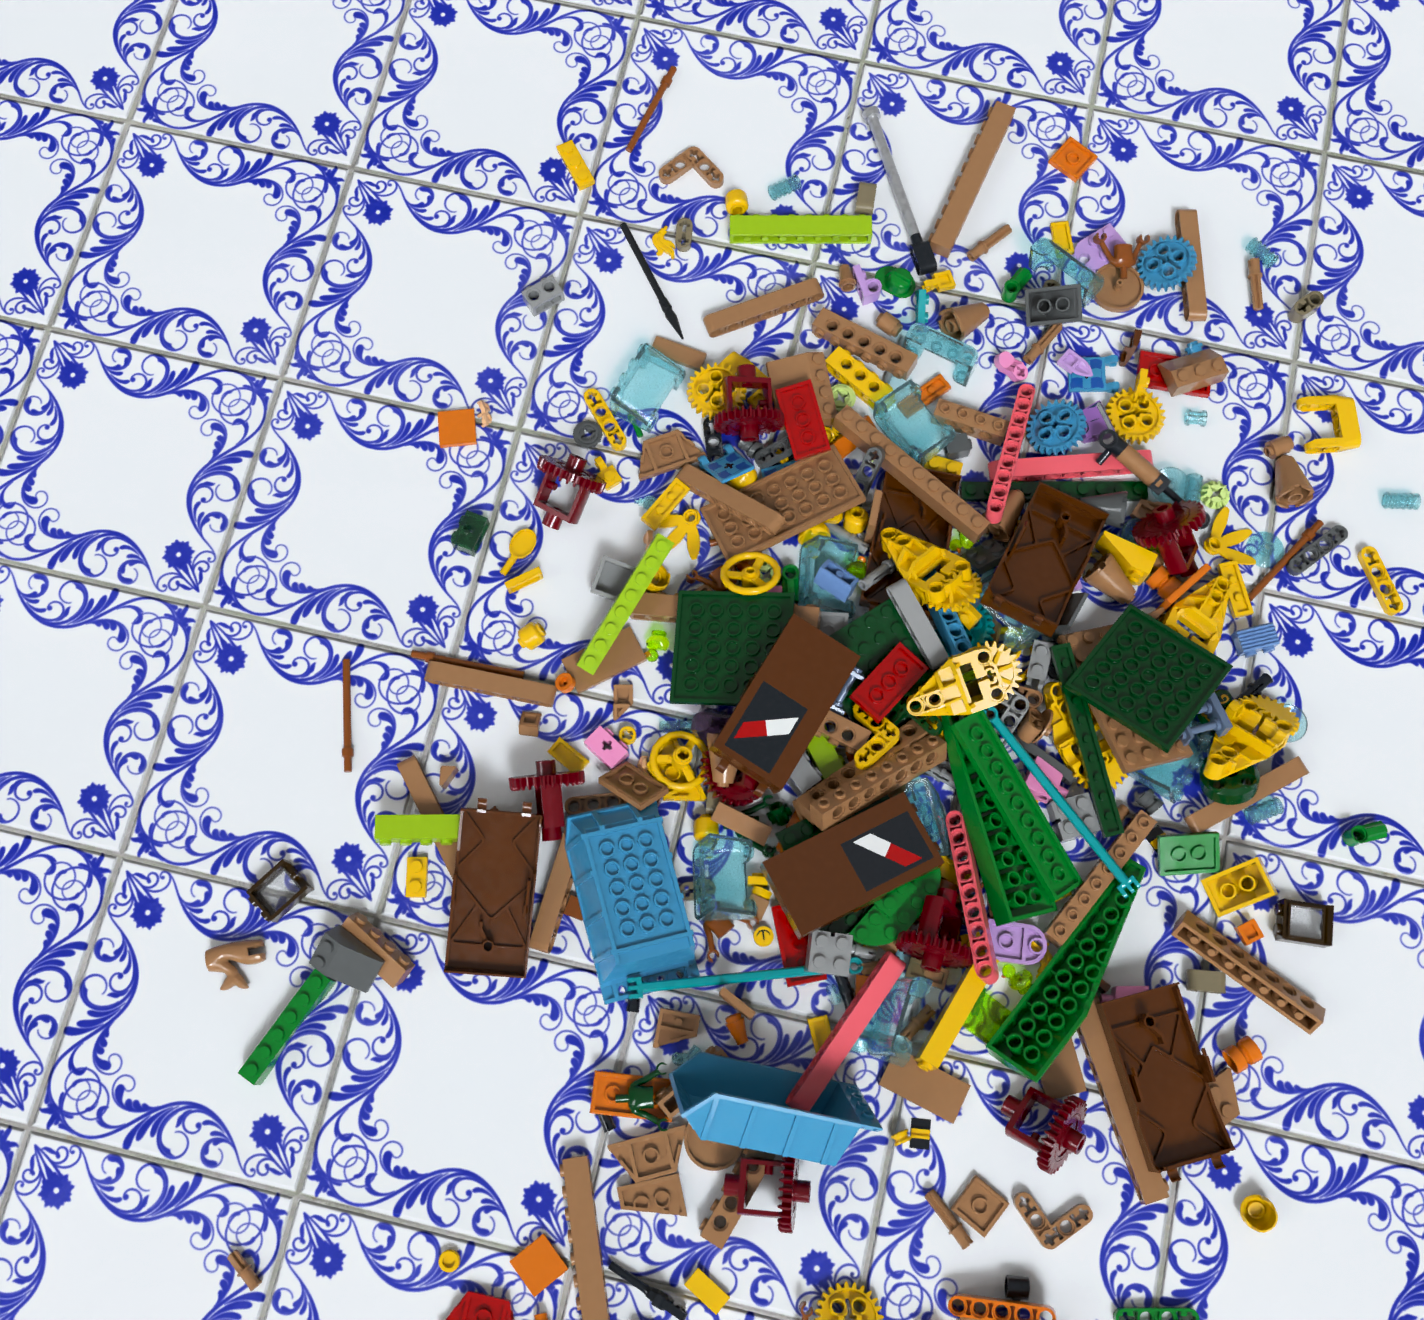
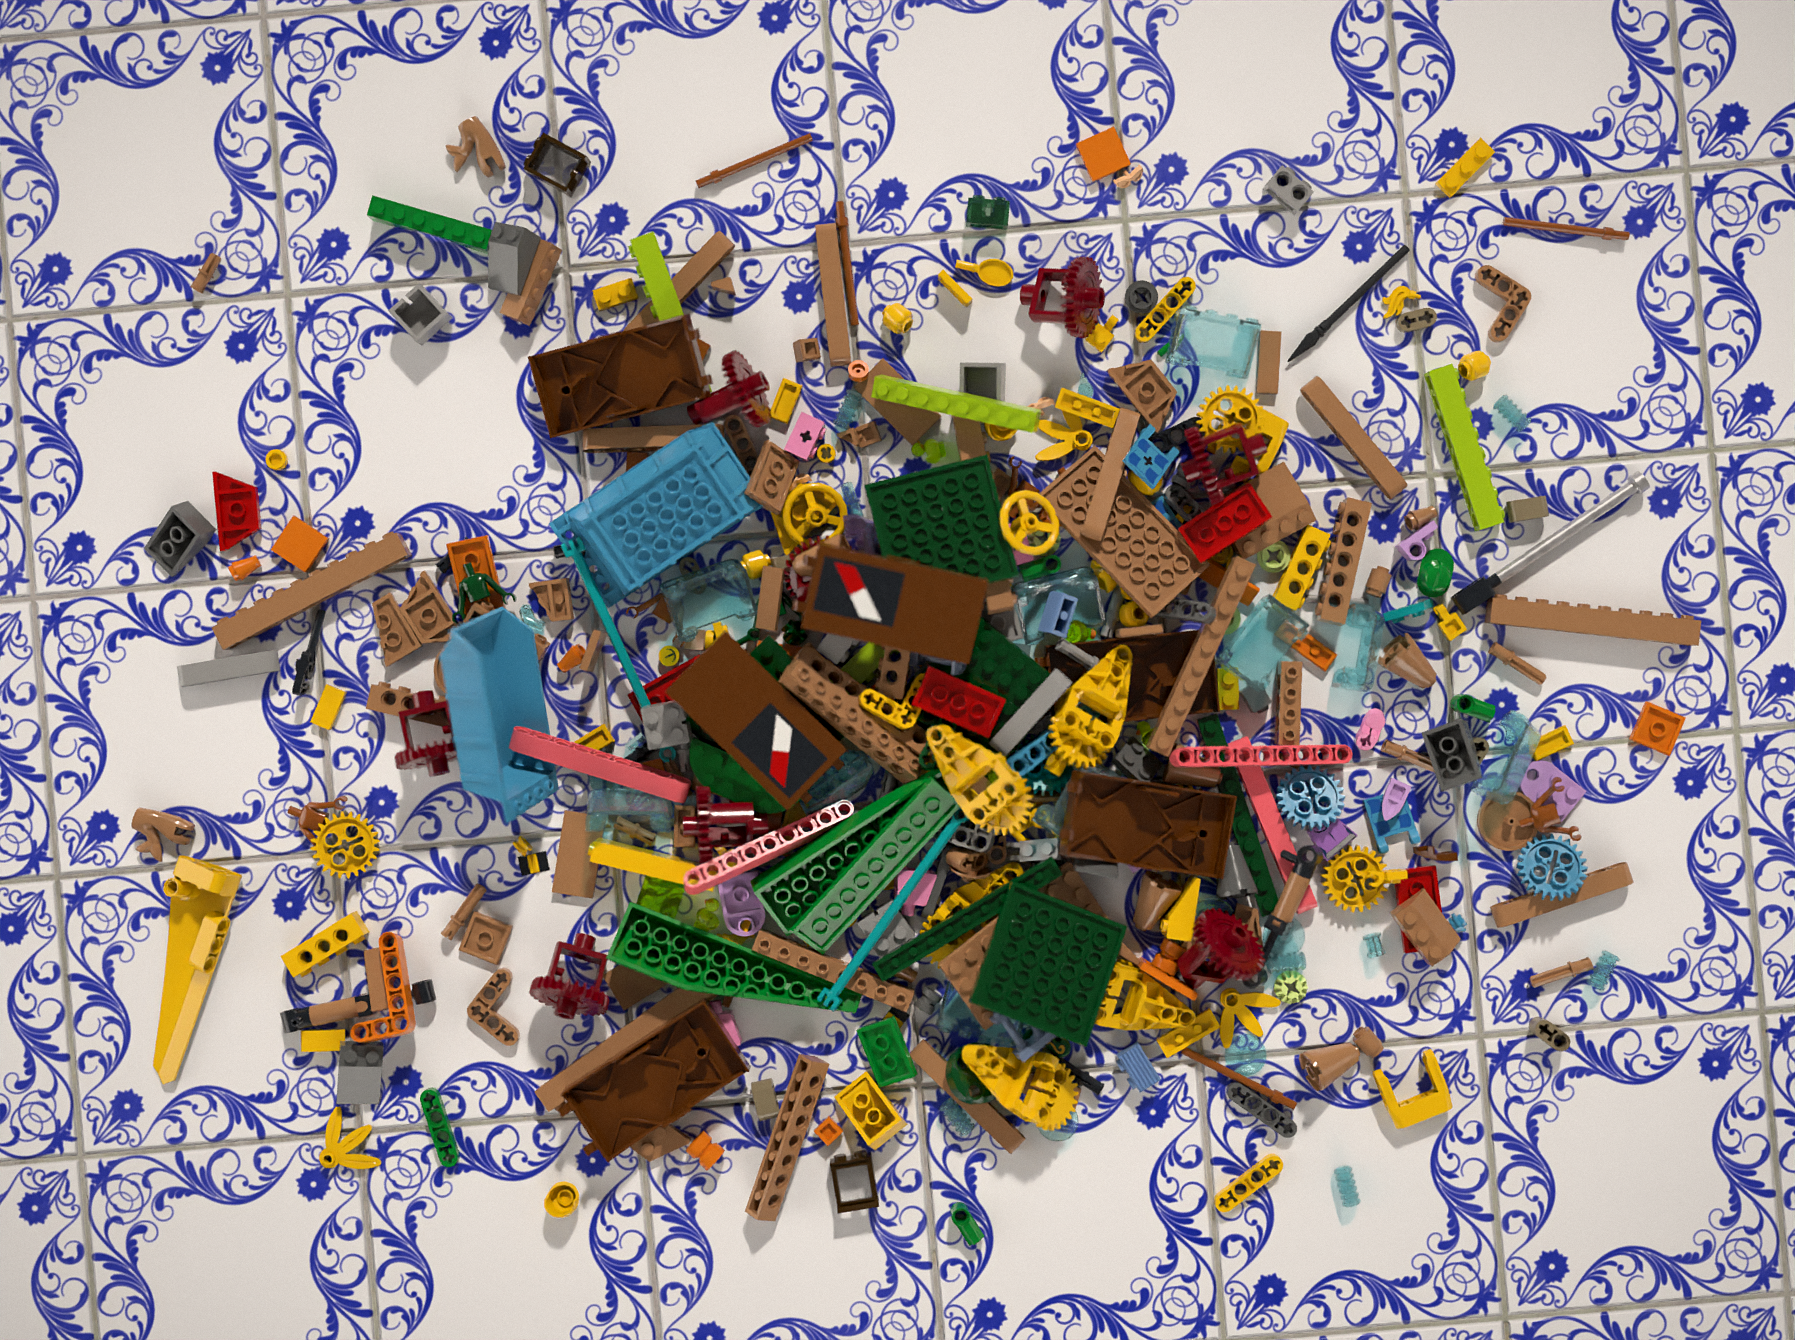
camera: 75 degrees right, 15 degrees up
none -> light grey piece [388,283,452,345]
none -> clear light blue piece [833,389,864,430]

